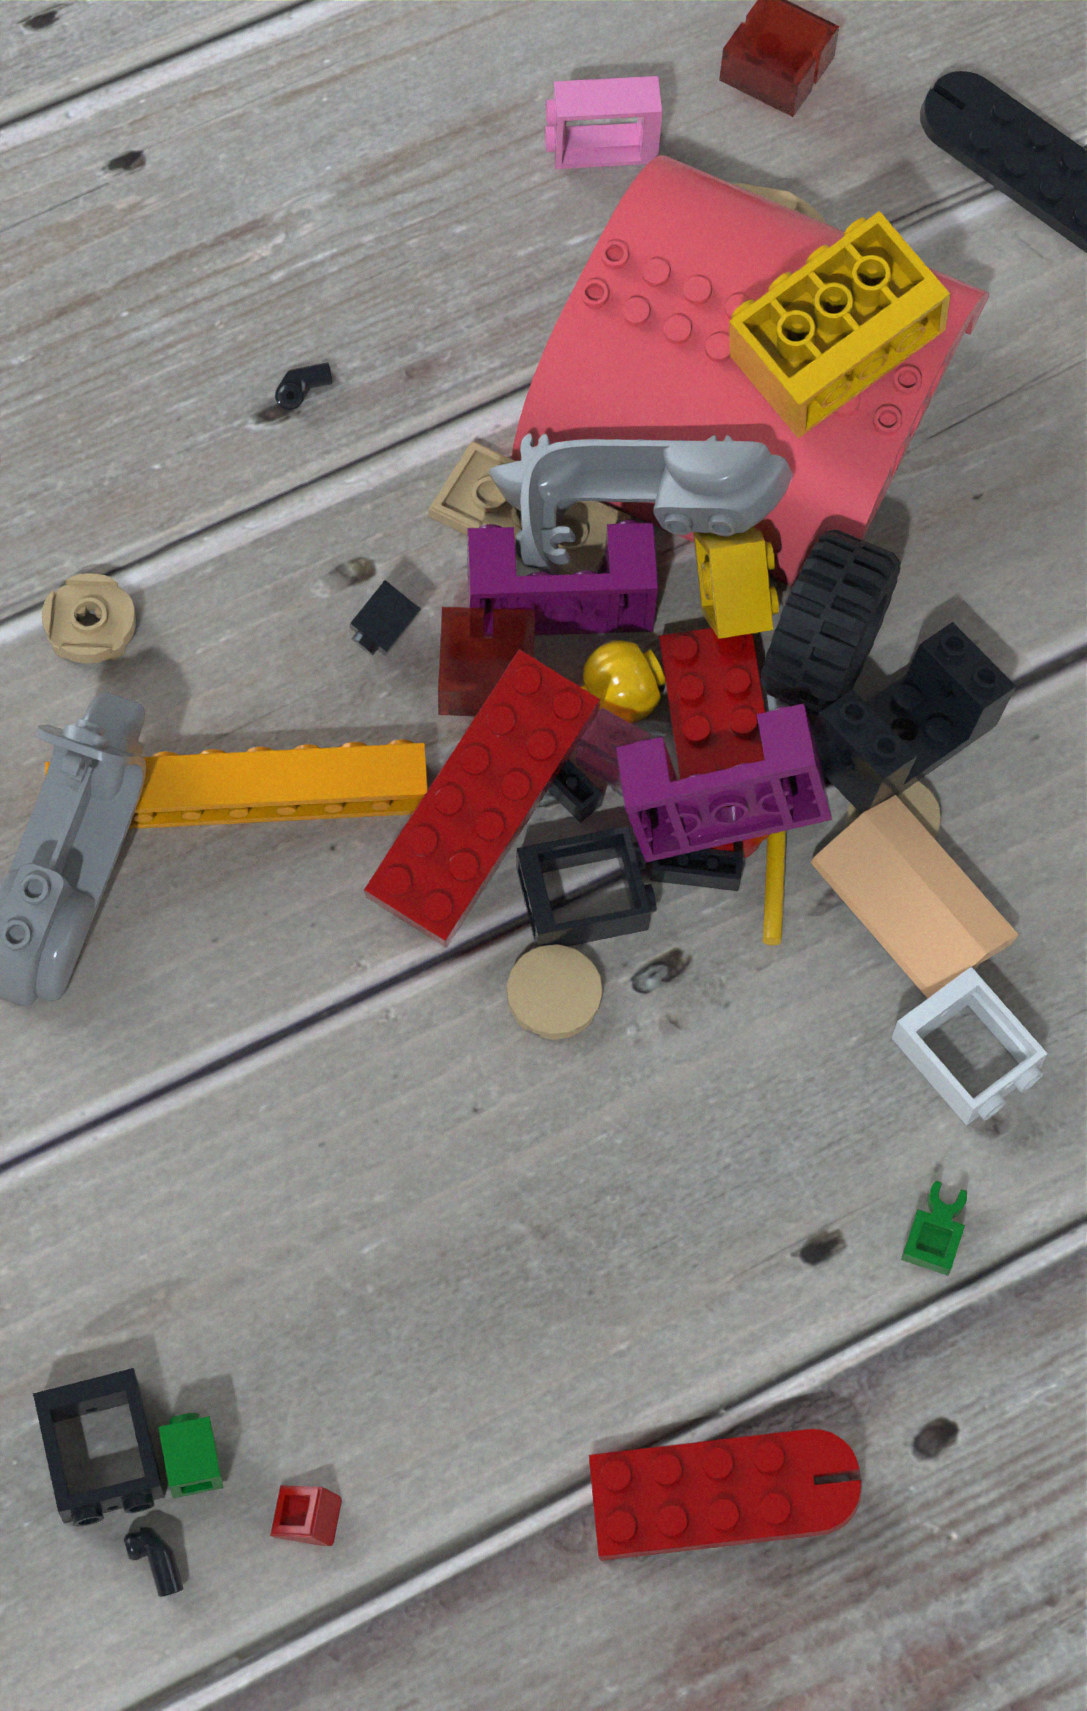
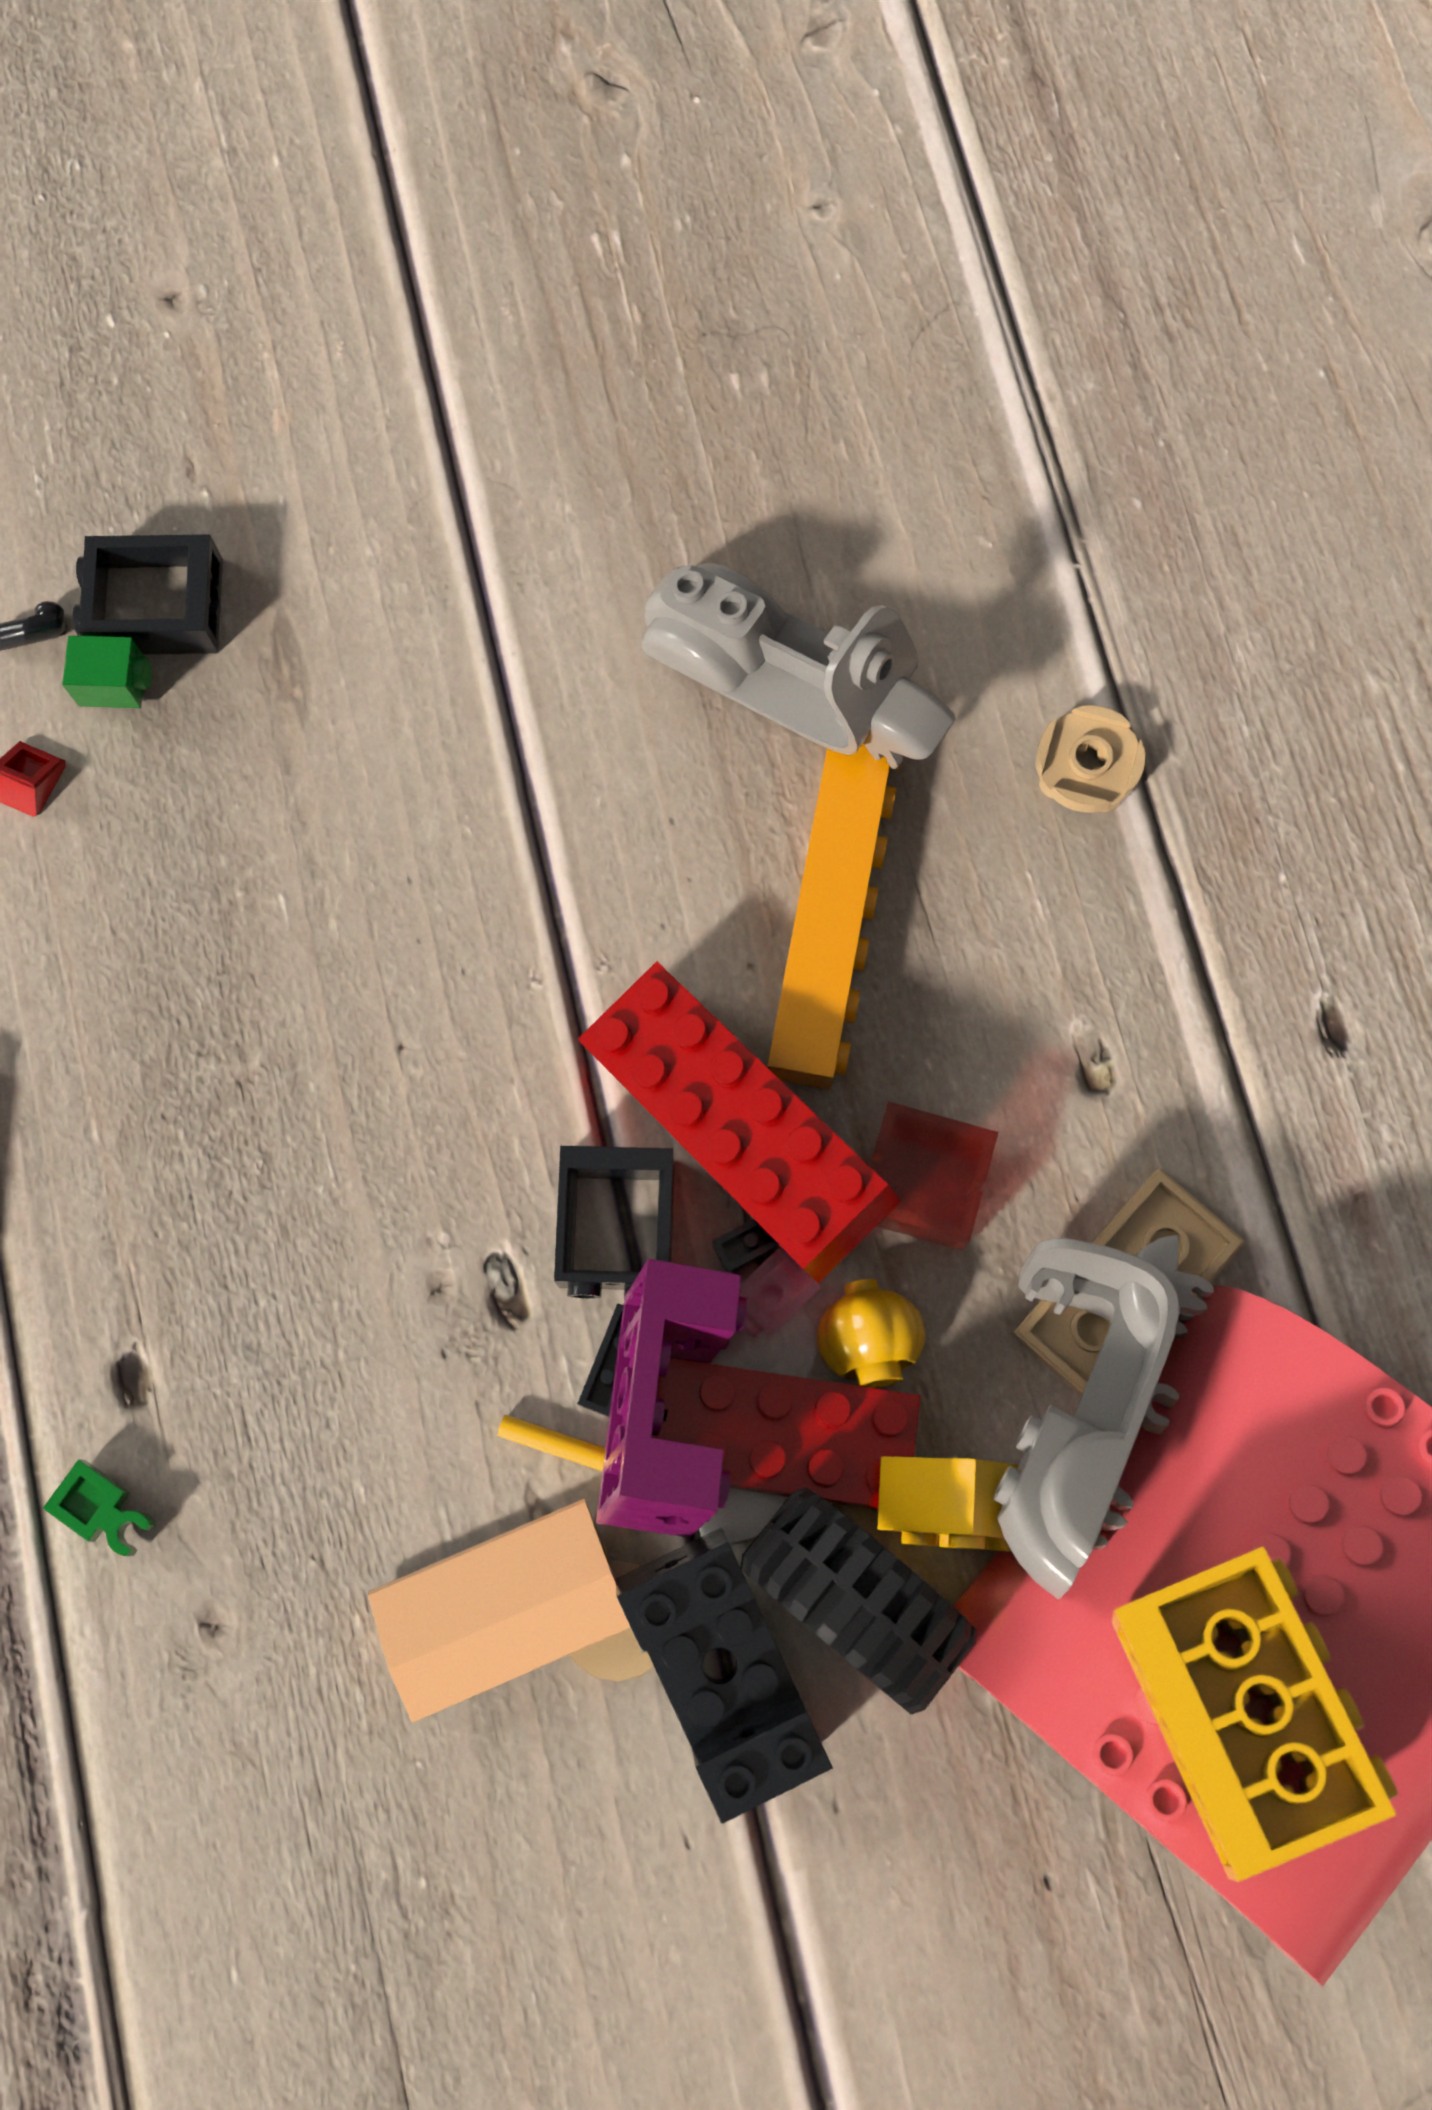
camera: 110 degrees right, 10 degrees up
black arm [275,362,332,410] -> none
black brick [349,580,421,656] -> none
magenta plate [467,520,658,638] -> none
tan tile [506,944,603,1040] -> none
white window [892,967,1048,1126] -> none

